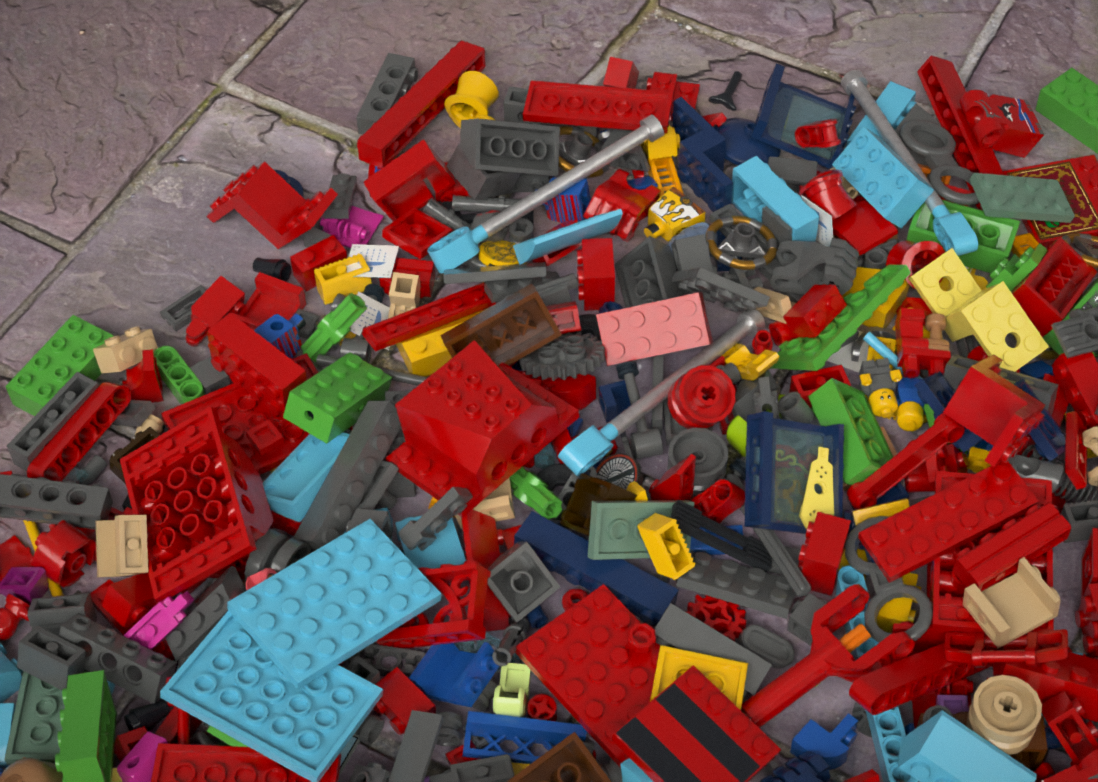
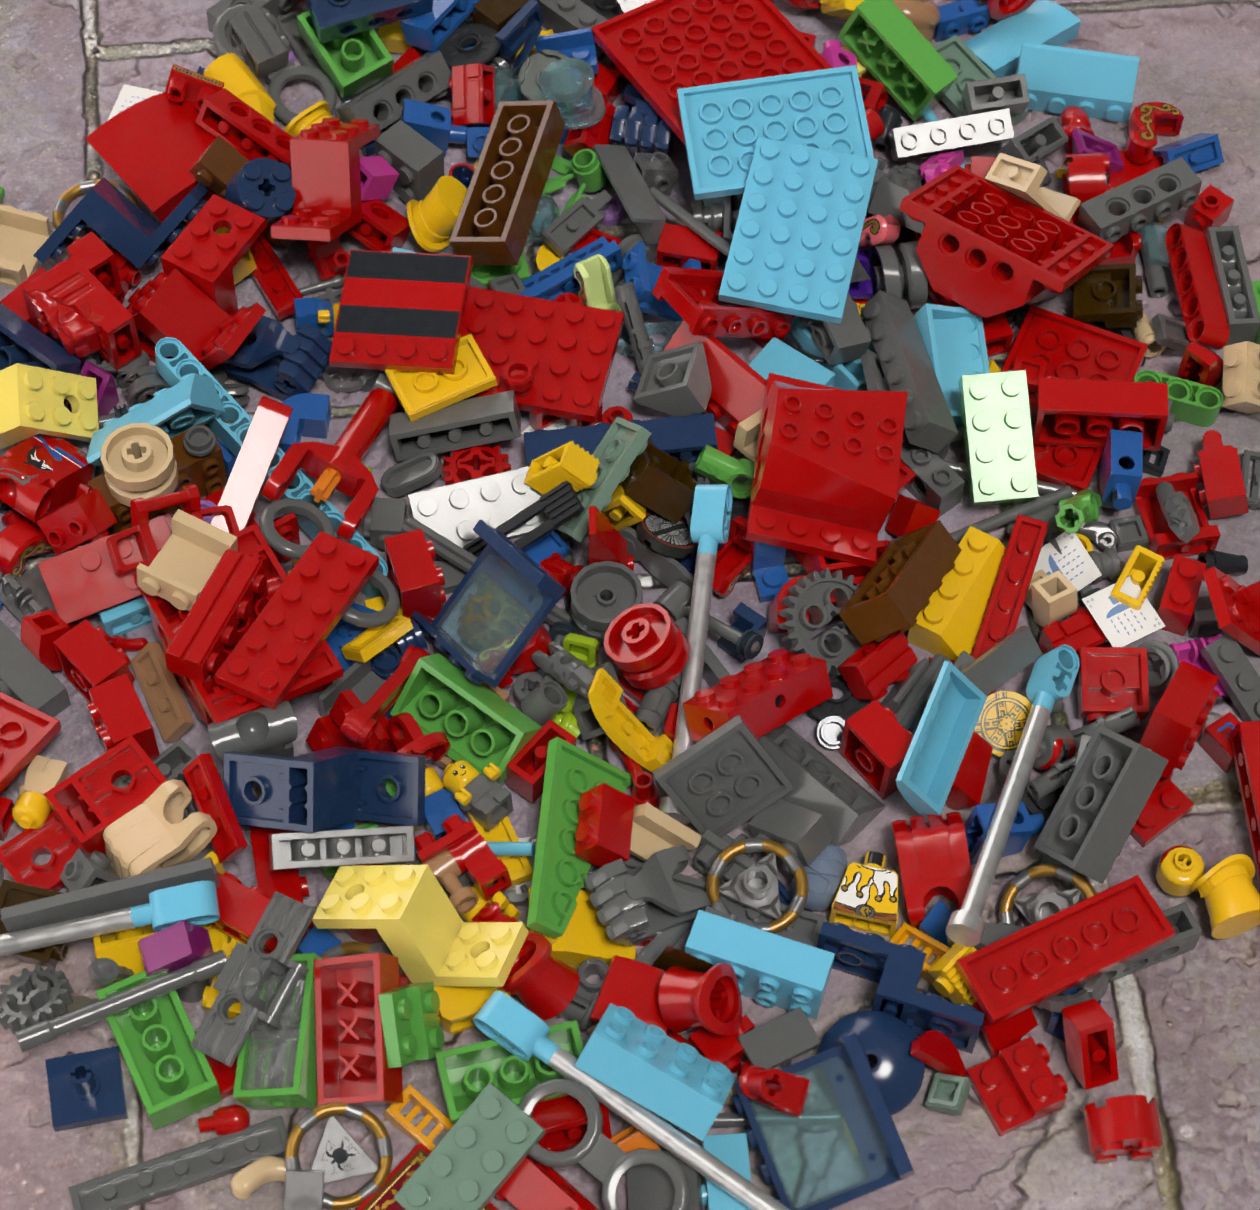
camera: 140 degrees right, 5 degrees up
dark grey plate [398,487,473,551] -> none
black piece [709,71,742,111] -> none
light yellow piece [799,447,834,529] -> none
red bracket [943,354,1046,467] -> none
none -> medium nougat plate [131,641,194,743]
none -> red tile [388,712,451,767]
none -> dark grey bar [649,187,731,257]
none -> sand green tile [925,1072,972,1116]
none -> red brick [1083,1095,1164,1164]
none -> dark grey gear [1137,640,1180,693]
none -> dark grey hinge [1156,481,1200,544]

